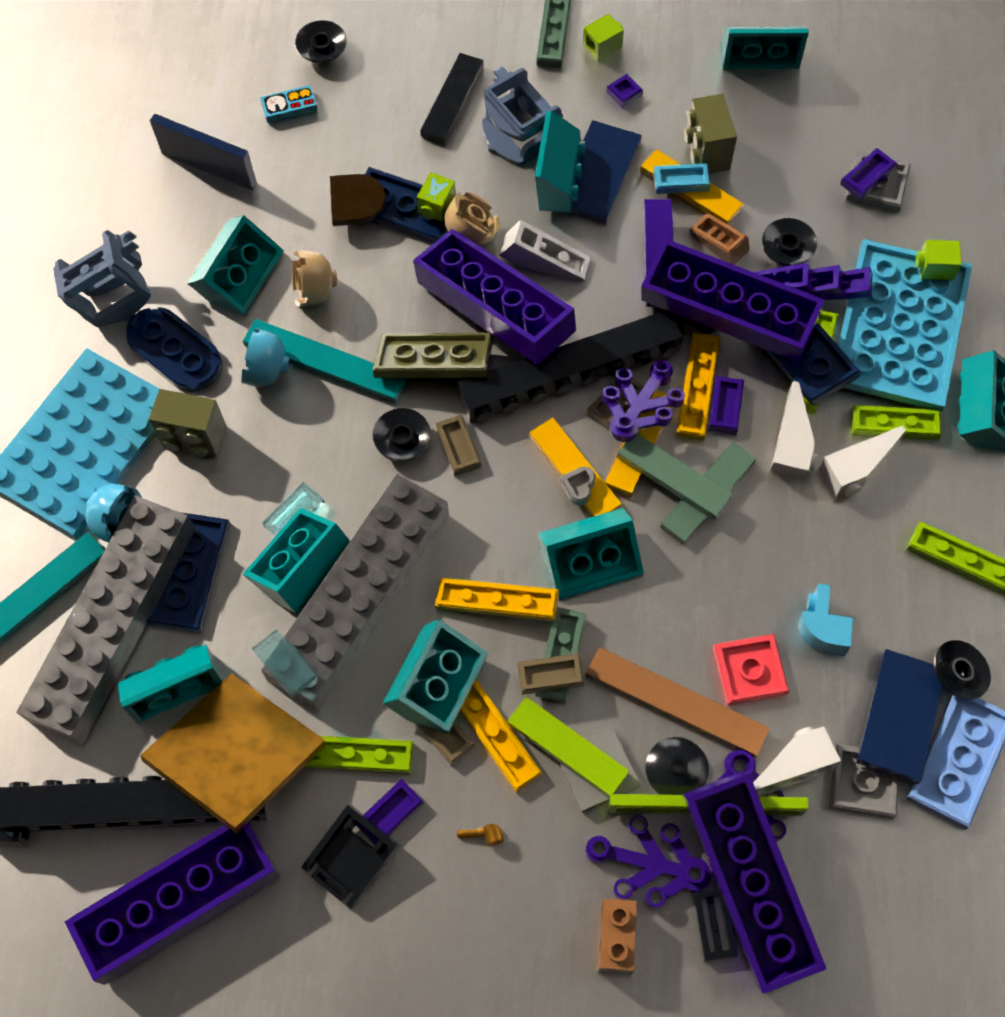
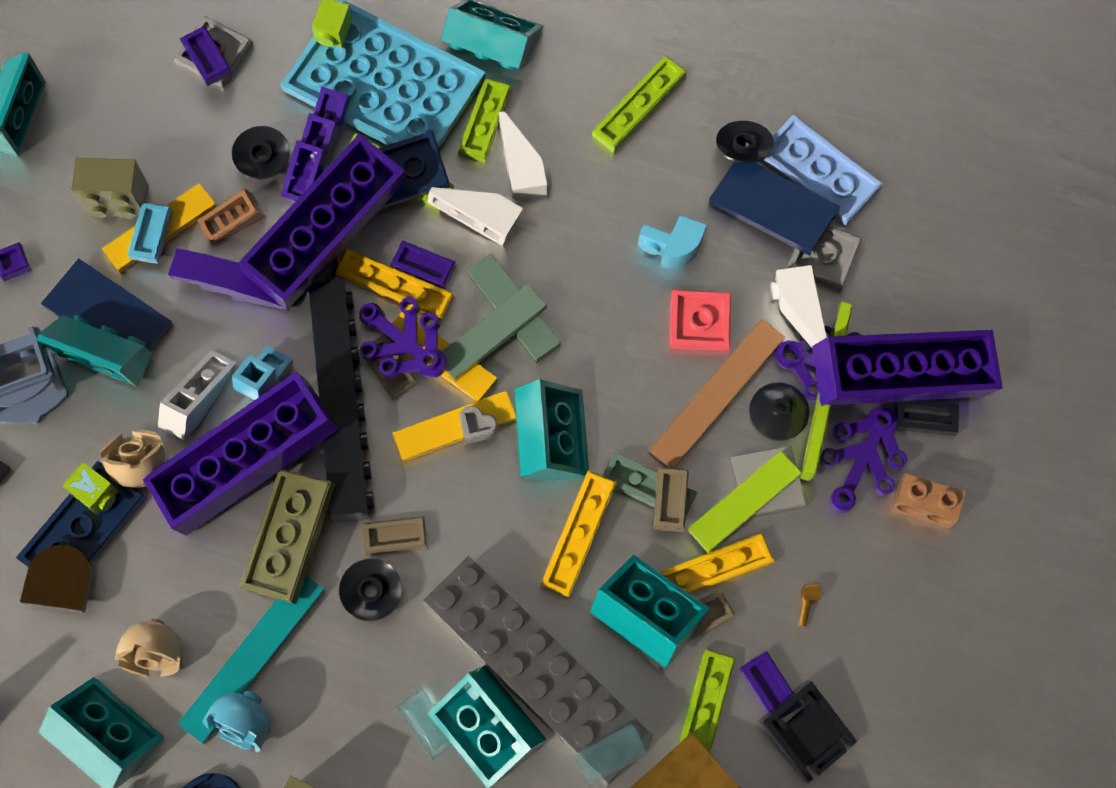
camera: 80 degrees left, 5 degrees up
none -> medium azure brick [232,345,293,400]

